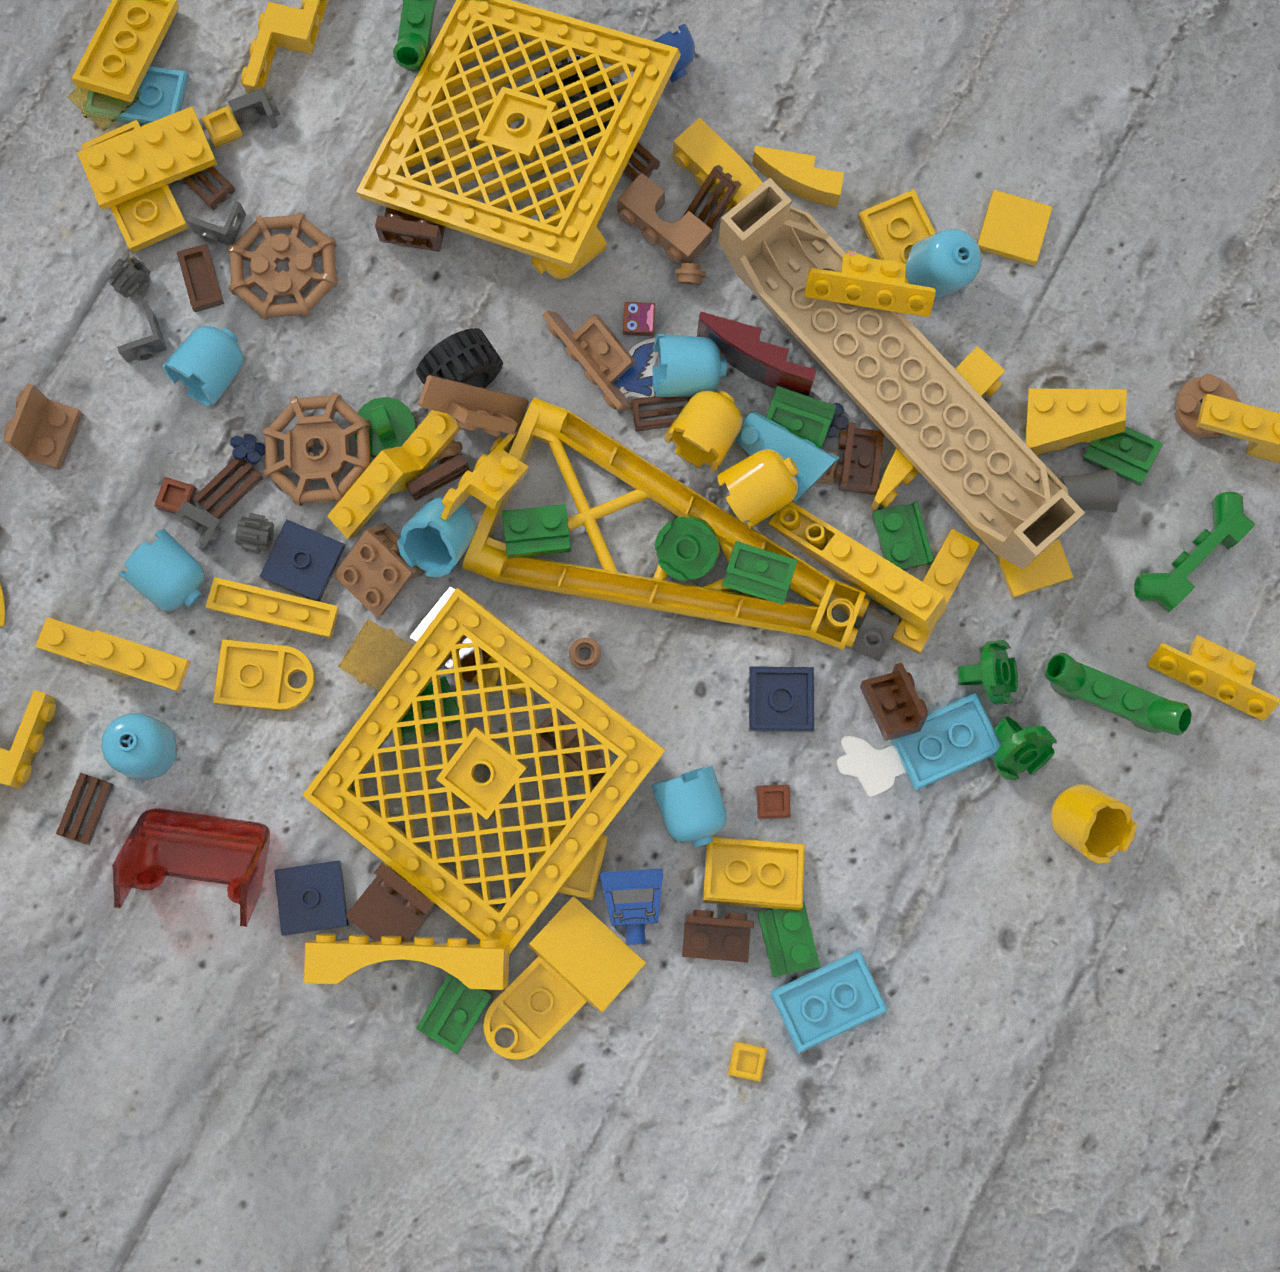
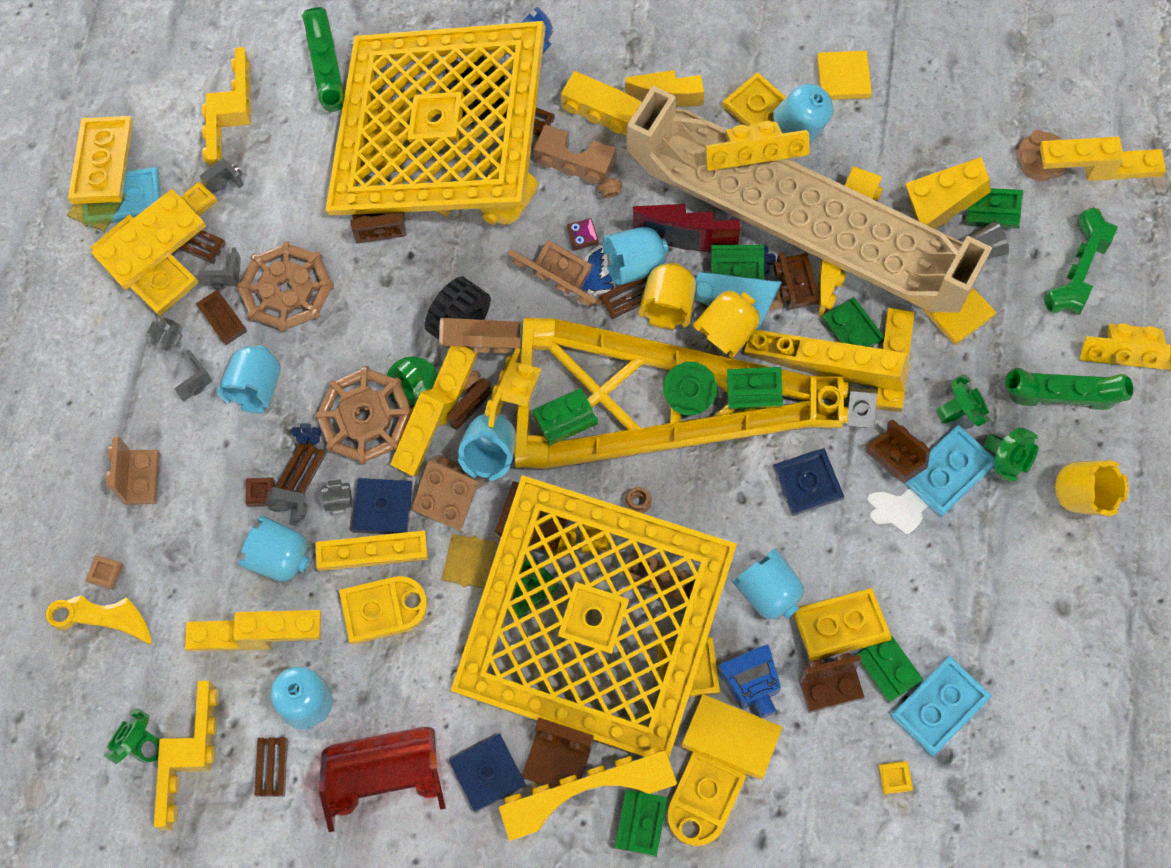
camera: 15 degrees left, 10 degrees down
reddish brown tile [684,165,742,230] -> none
copper tile [756,785,791,819] -> none

